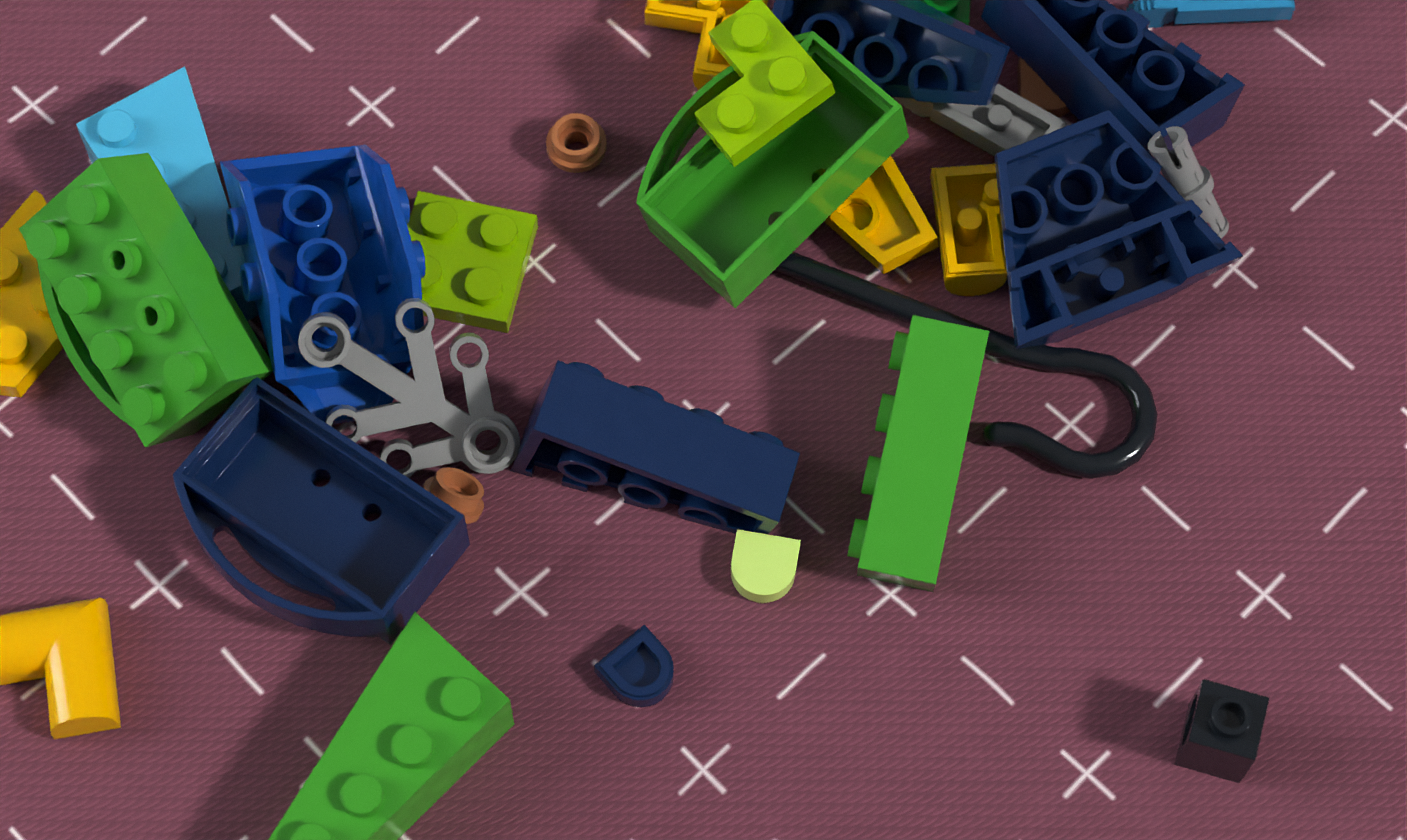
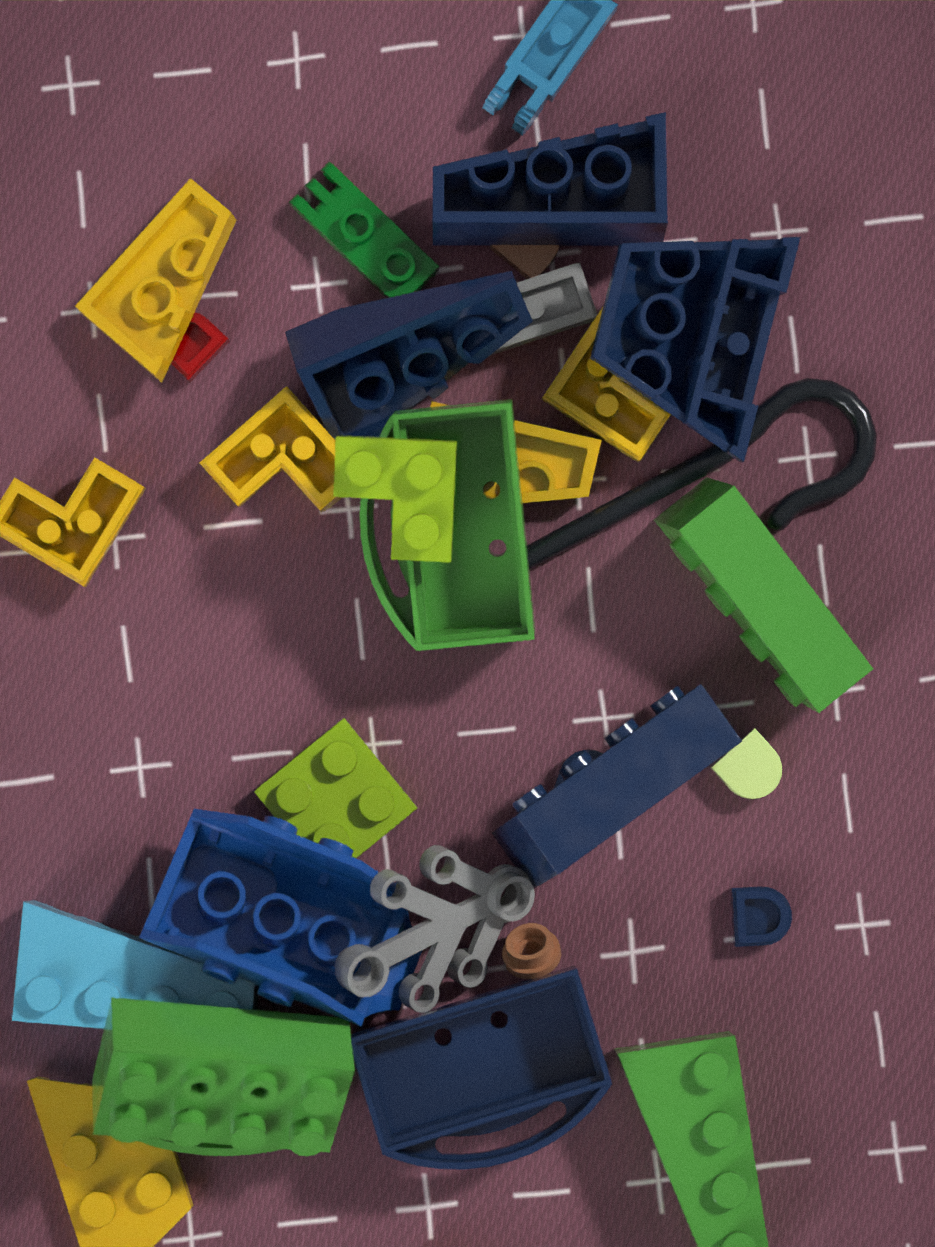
camera: 50 degrees left, 20 degrees up
nougat plate [546,113,607,173] -> none
light grey pin [1148,126,1229,239] -> none

